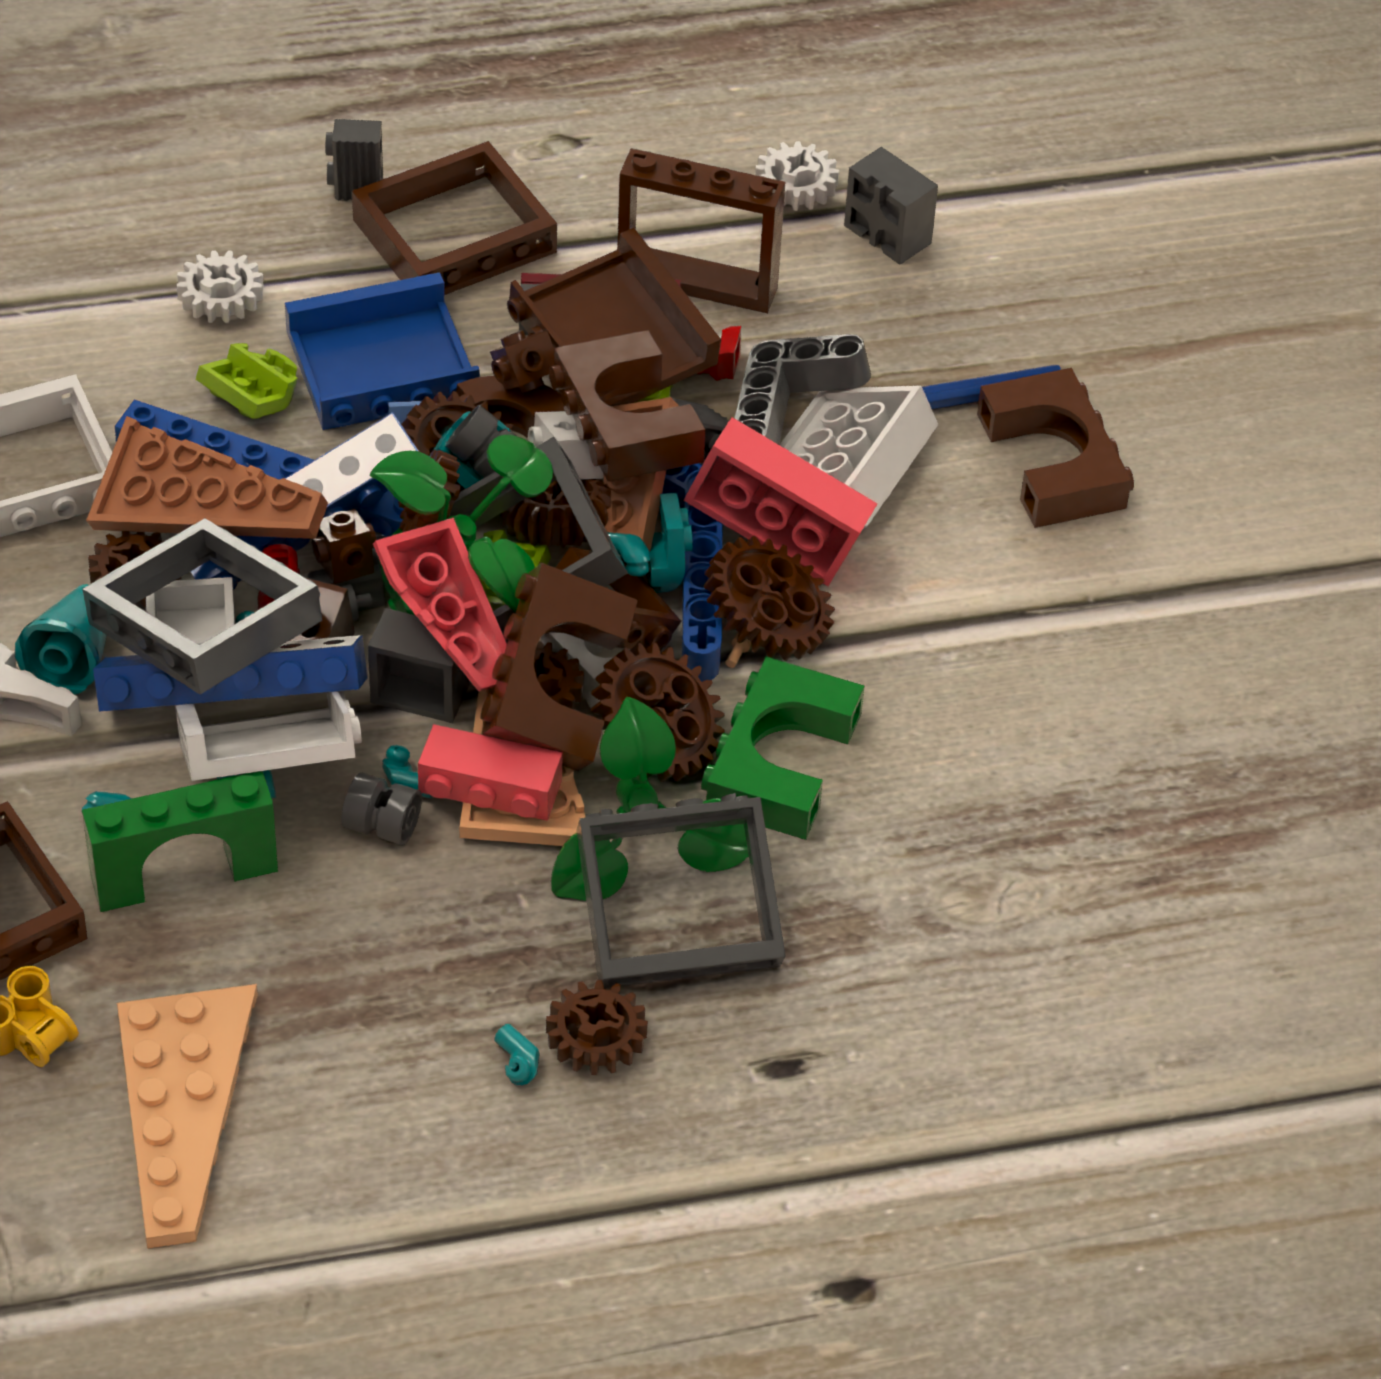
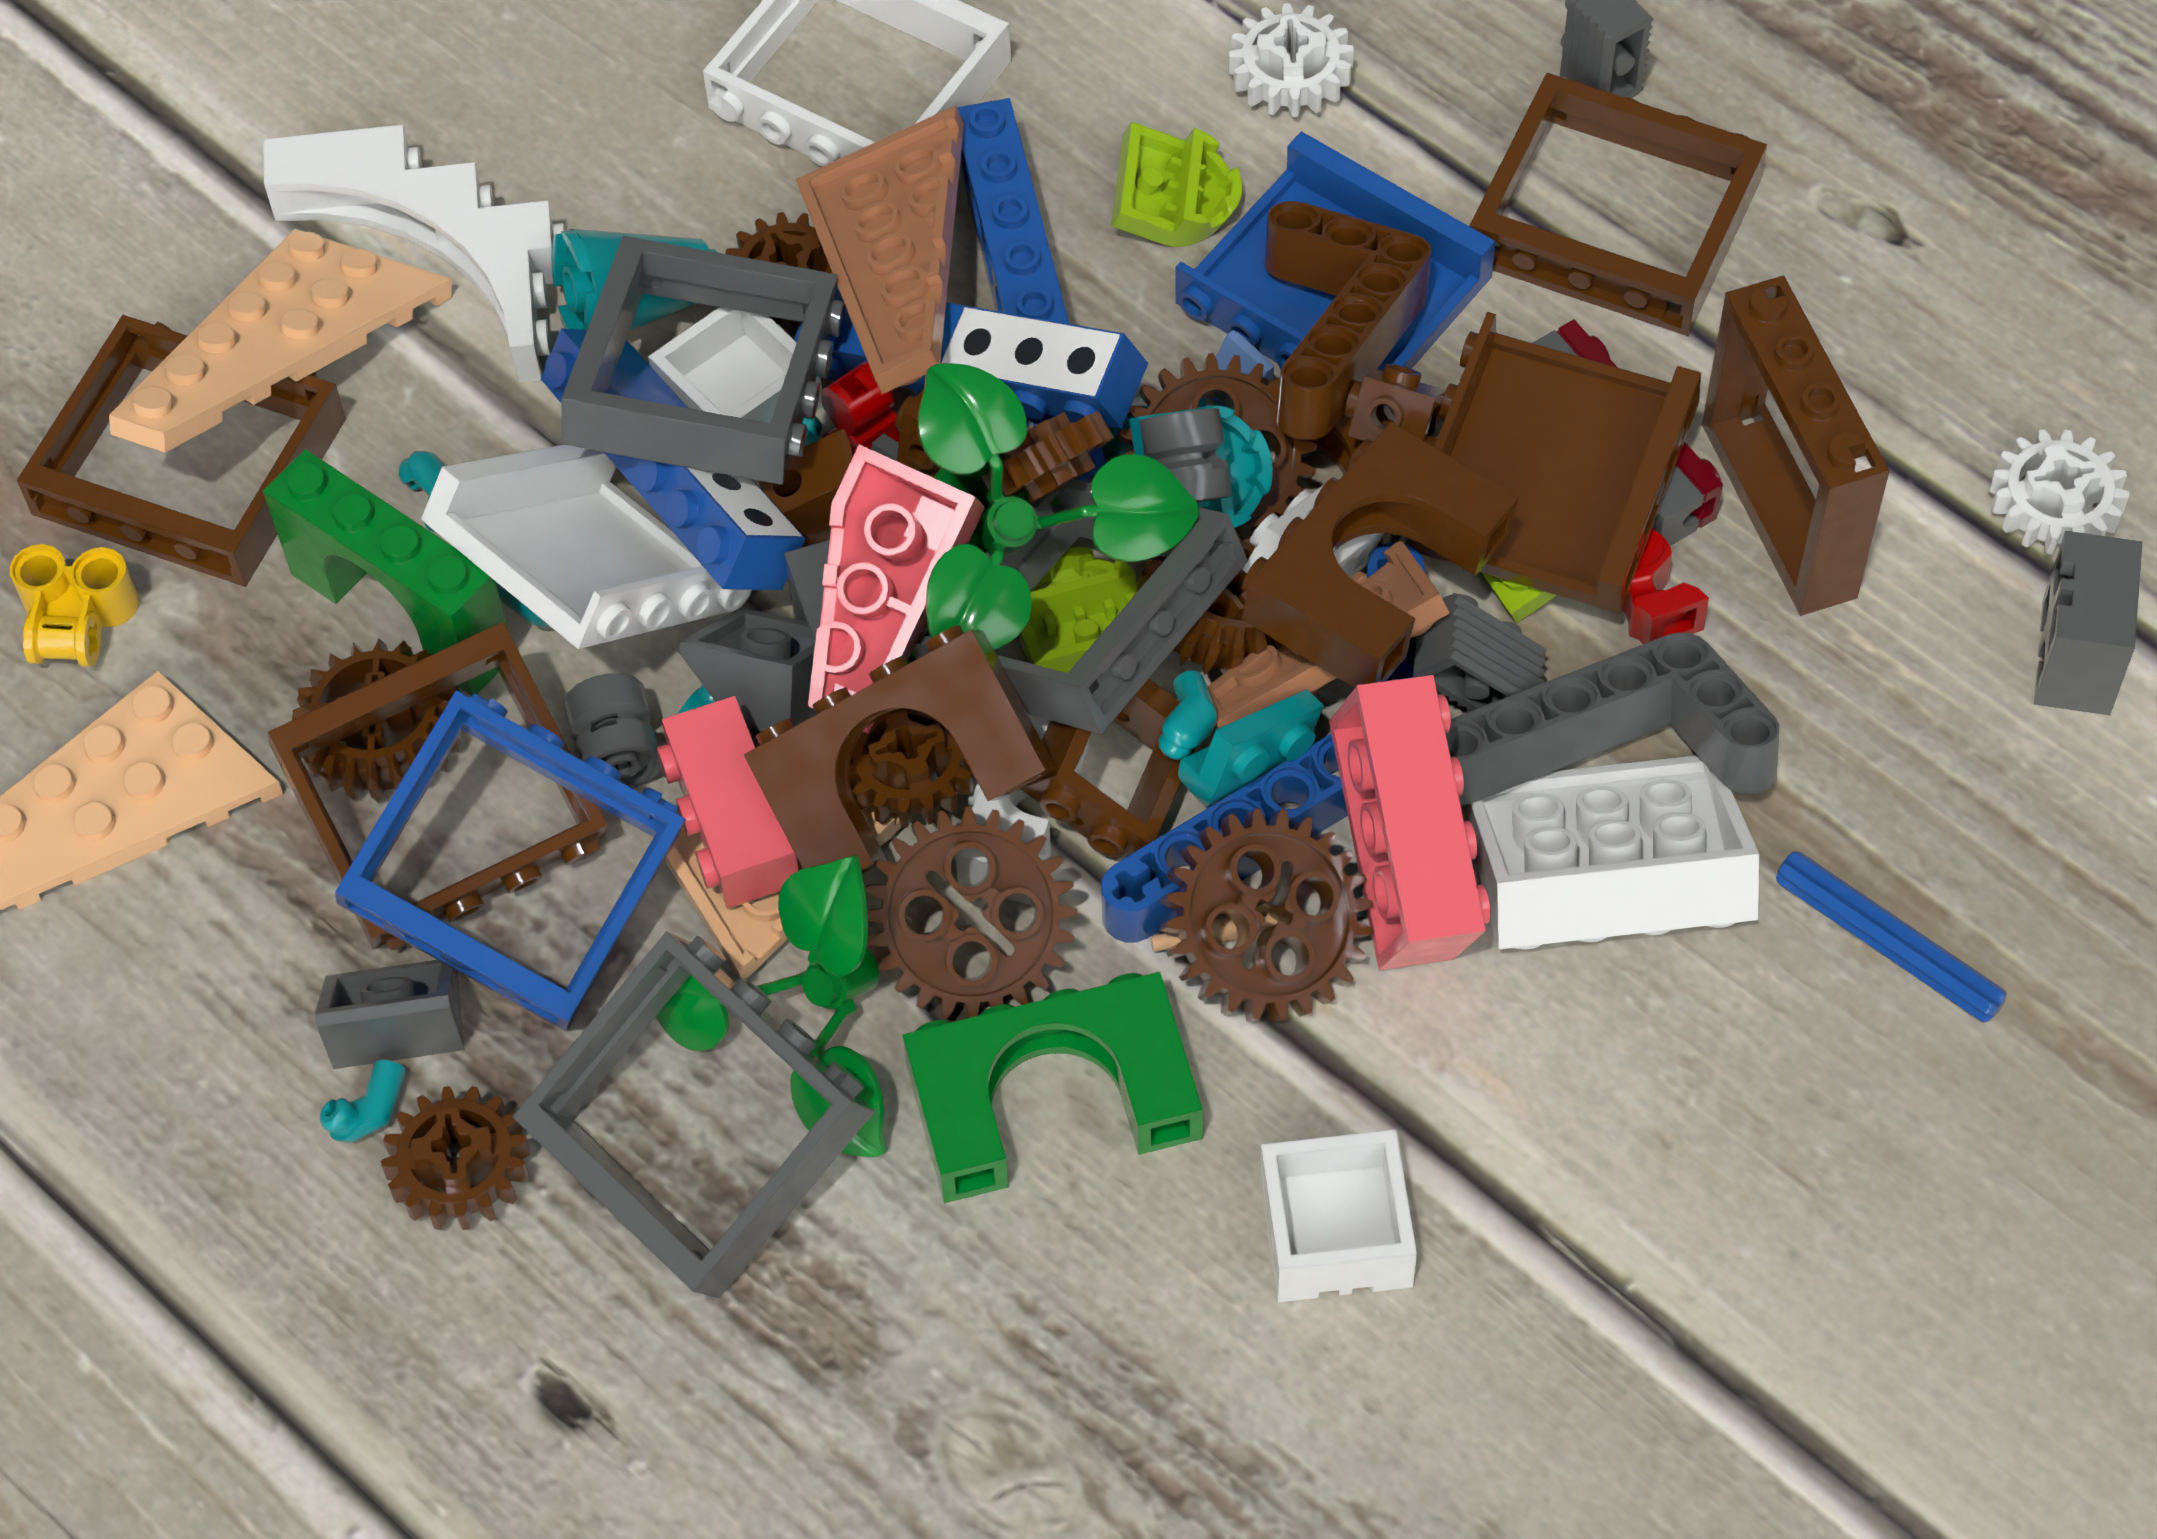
camera: 60 degrees right, 10 degrees up
reddish brown arch [977,368,1134,528] -> none
none -> reddish brown window [268,622,608,951]
none -> reddish brown gear [292,638,461,804]
none -> dark grey slope [314,960,464,1069]
none -> blue window [335,690,686,1031]
none -> dark grey slope [679,608,817,734]
none -> white piece [1260,1130,1417,1302]
none -> reddish brown beam [1264,201,1432,440]

